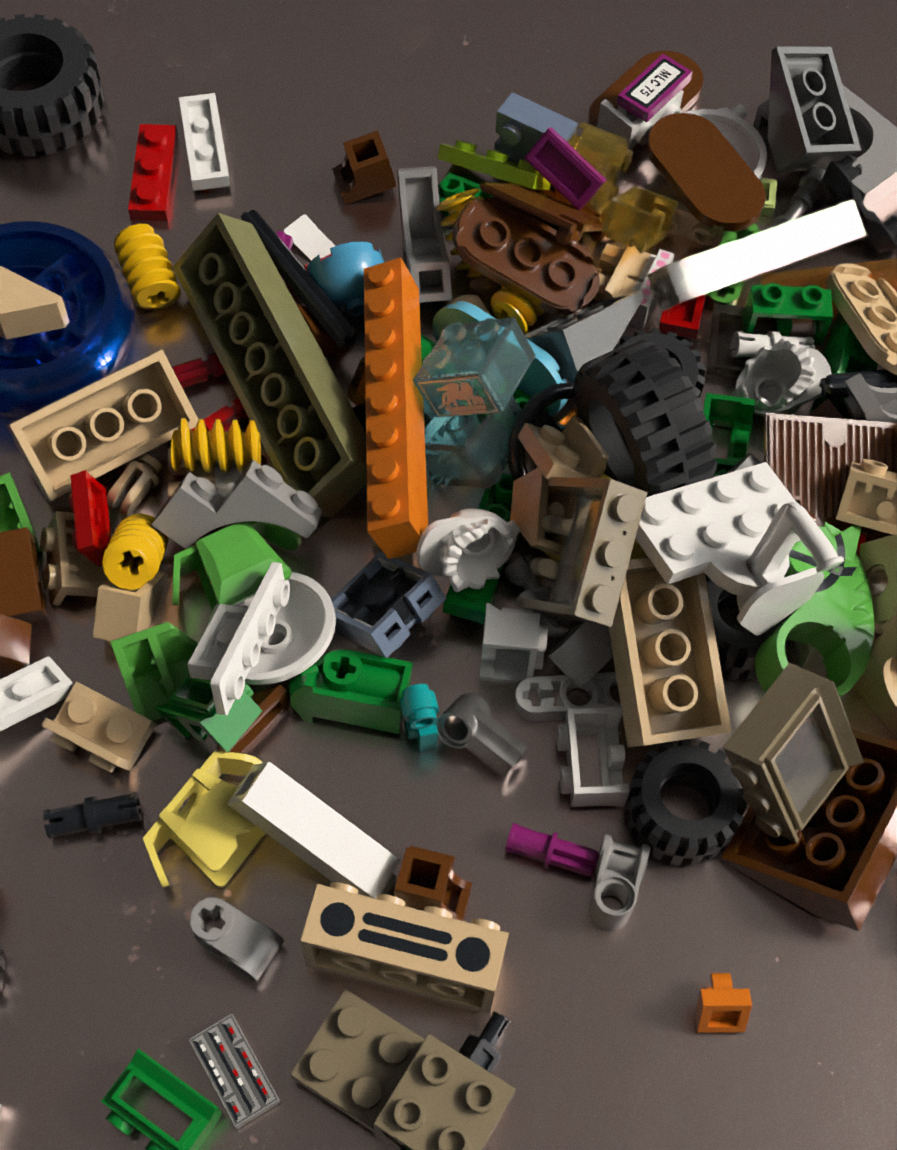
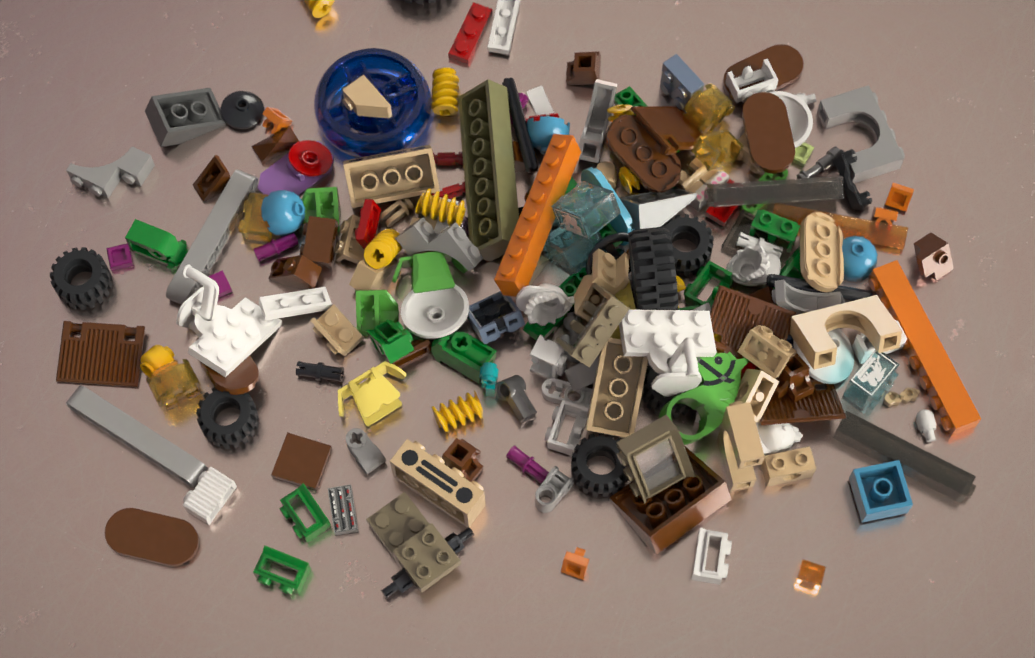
camera: 25 degrees right, 5 degrees up
white bracket [187,562,290,715] -> none
white brick [227,761,401,899] -> none
lime plate [437,139,551,190] -> none
magenta tile [524,127,607,211] -> none
tile [617,54,692,123] -> none
dark grey slope [768,46,862,172] -> none
none -> reddish brown tile [271,432,332,491]
none -> yellow piece [431,390,483,432]

